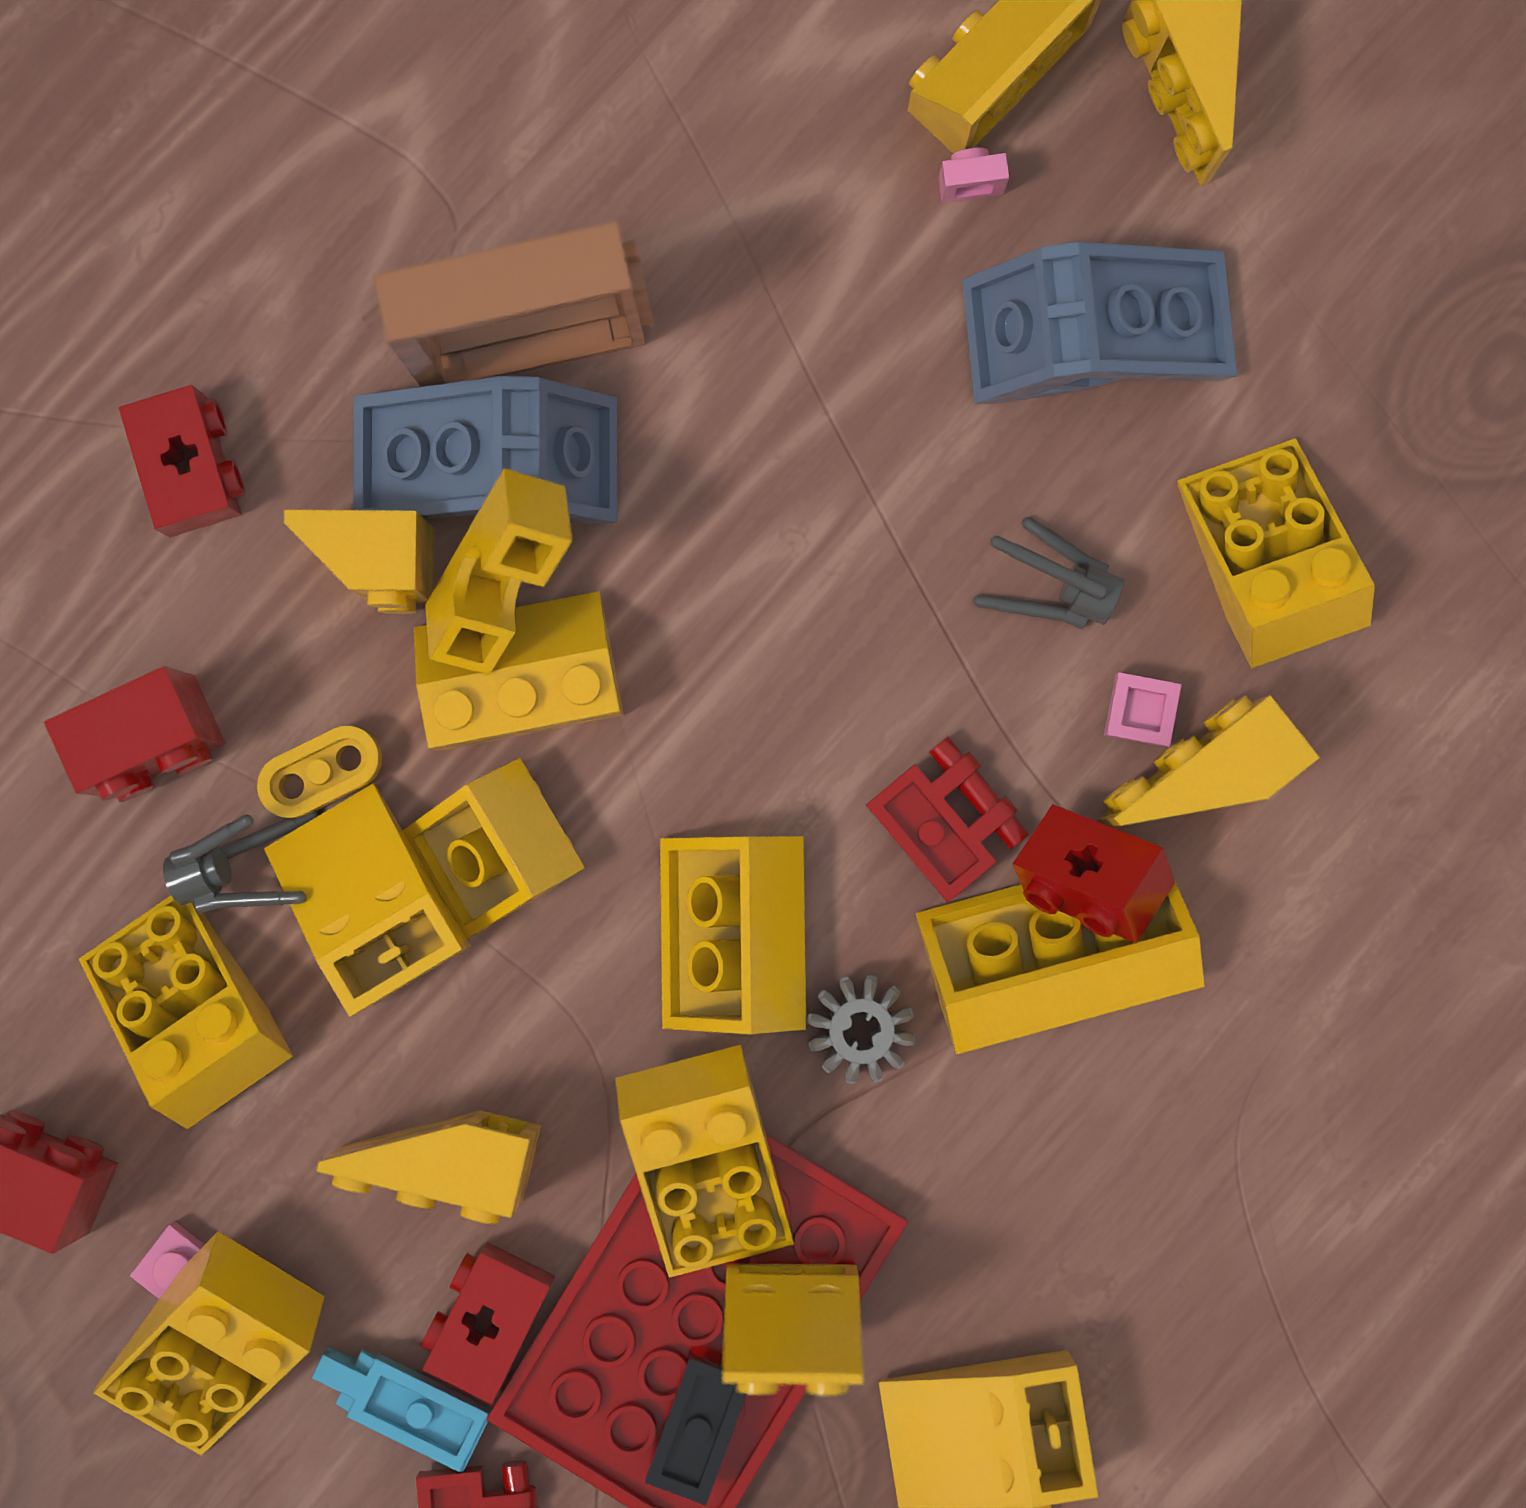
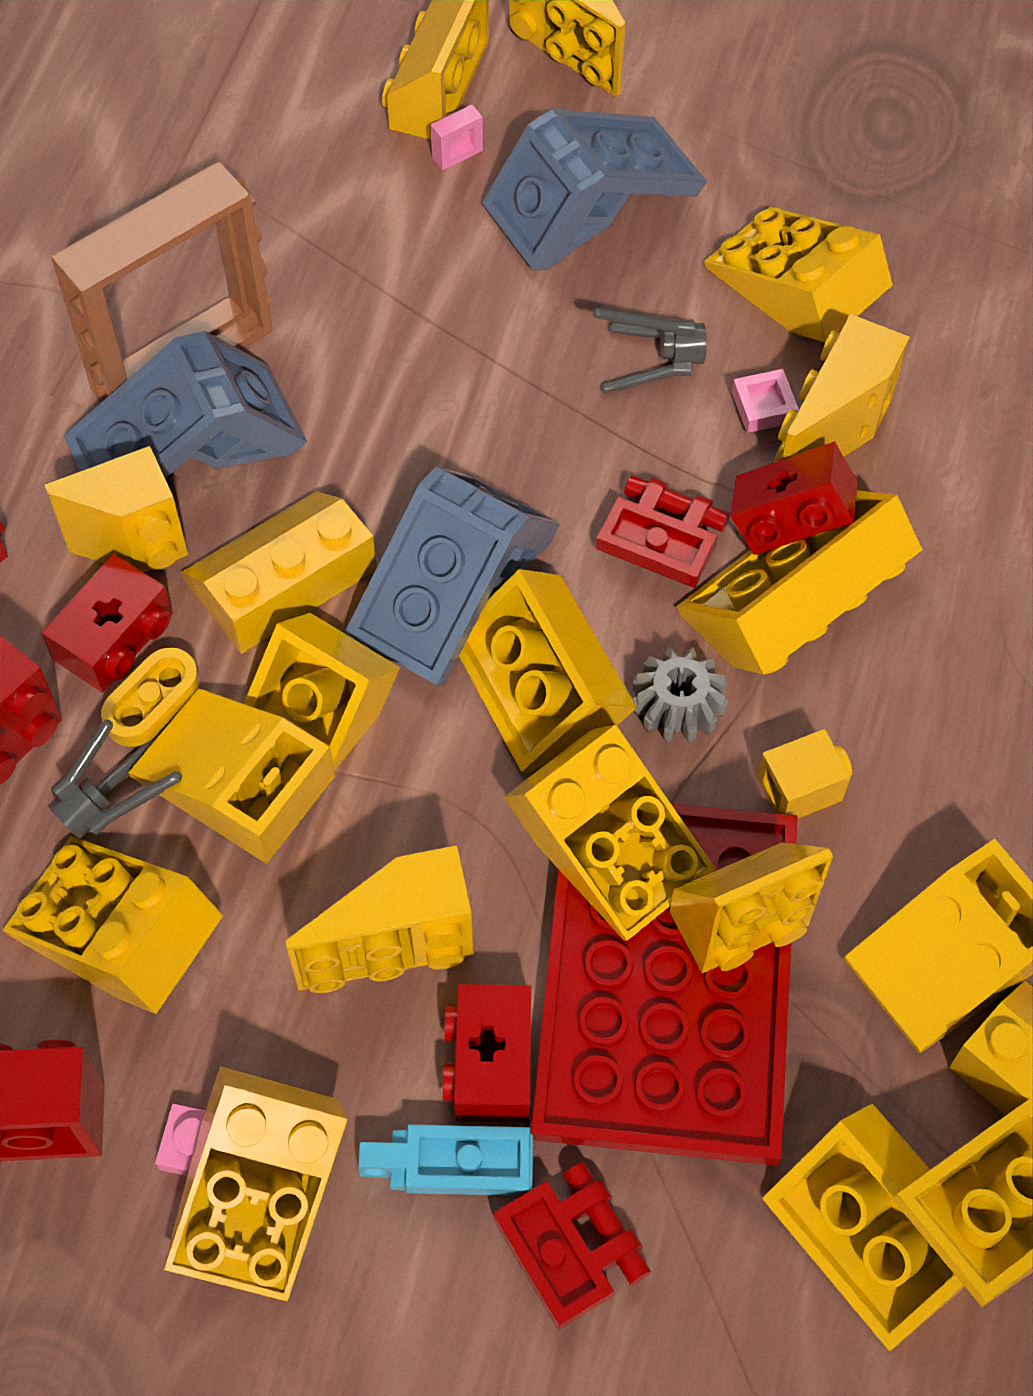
camera: 30 degrees left, 25 degrees down
yellow arch [425,468,572,675] -> none
black plate [644,1353,747,1506] -> none
none -> red brick [41,553,173,693]
none -> sand blue bracket [344,466,560,686]
none -> yellow brick [756,729,852,819]

